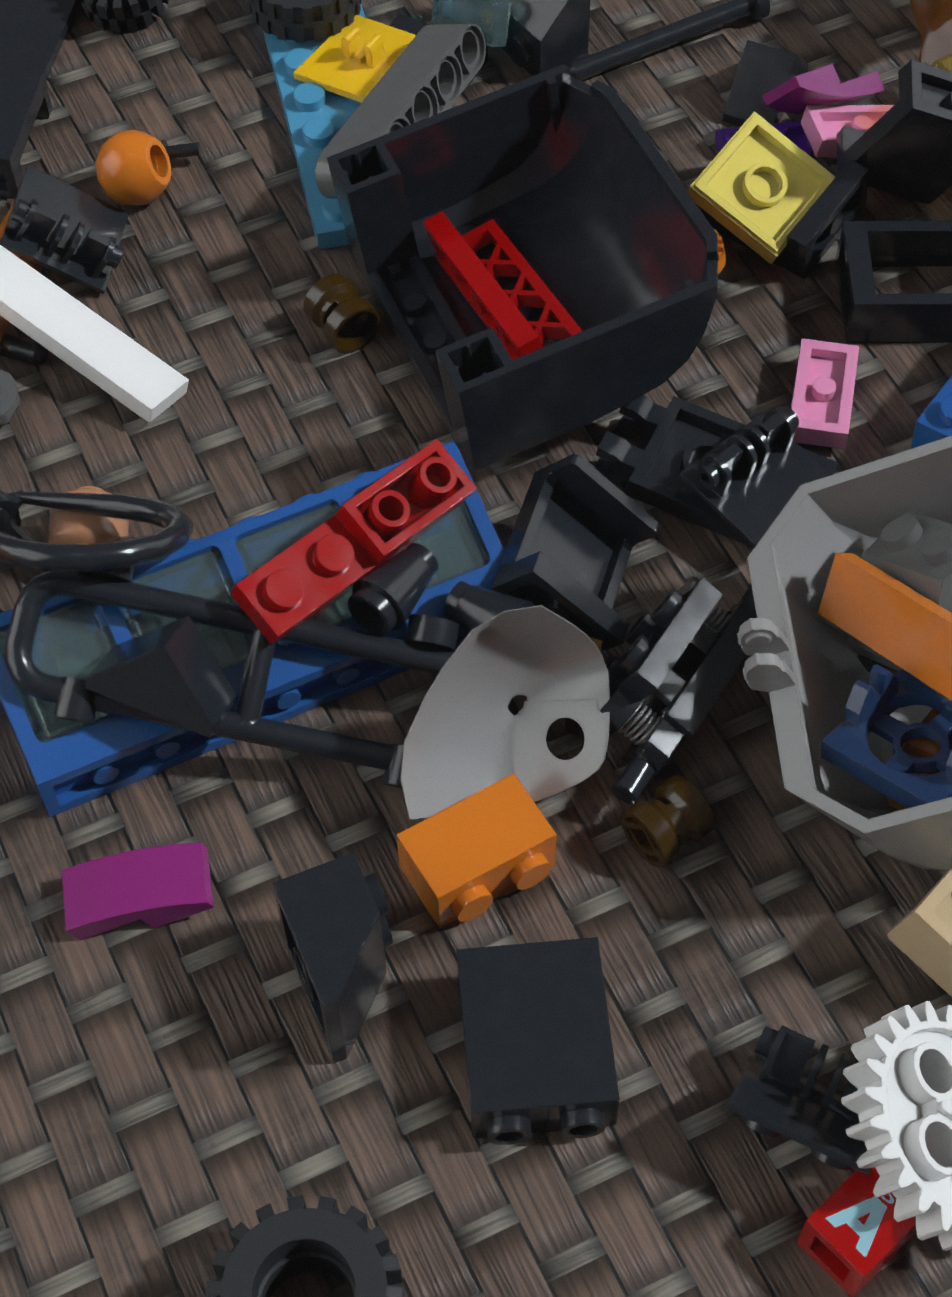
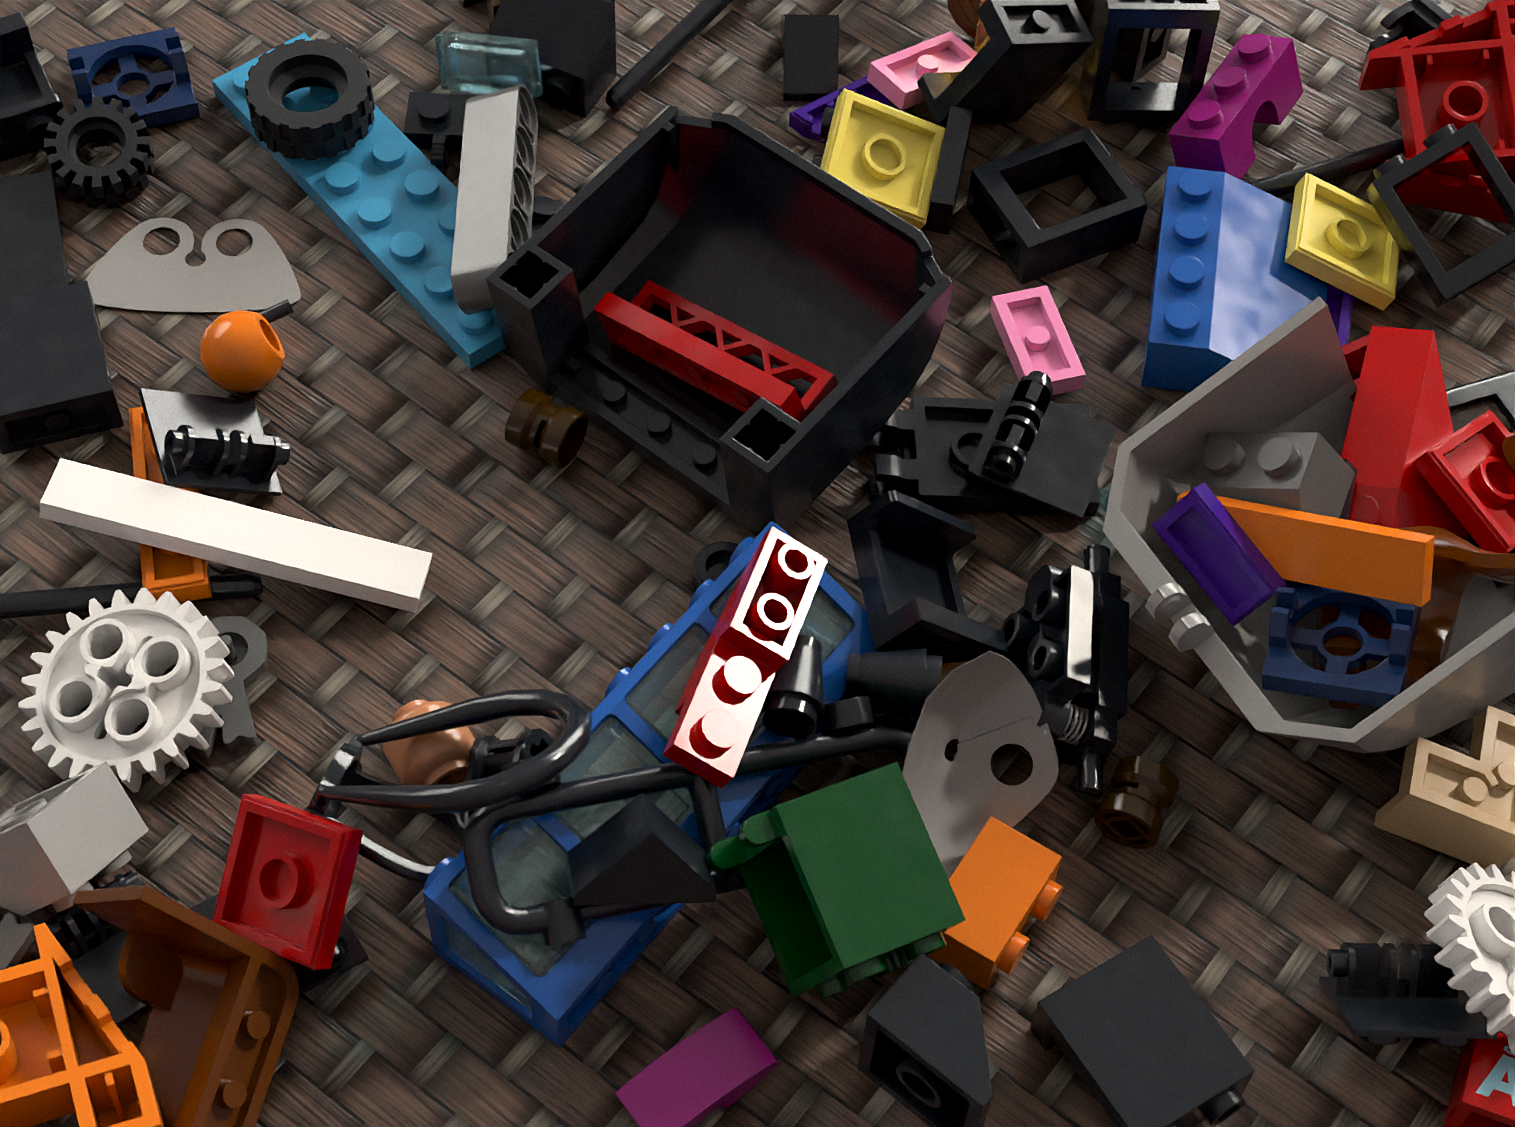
camera: 30 degrees left, 0 degrees up
yellow piece [293,15,416,103] -> none
magenta slope [762,63,885,115] -> none
none -> light grey piece [85,218,301,313]
none -> dark green container [706,762,966,1000]
none -> dark purple tile [1152,483,1287,627]

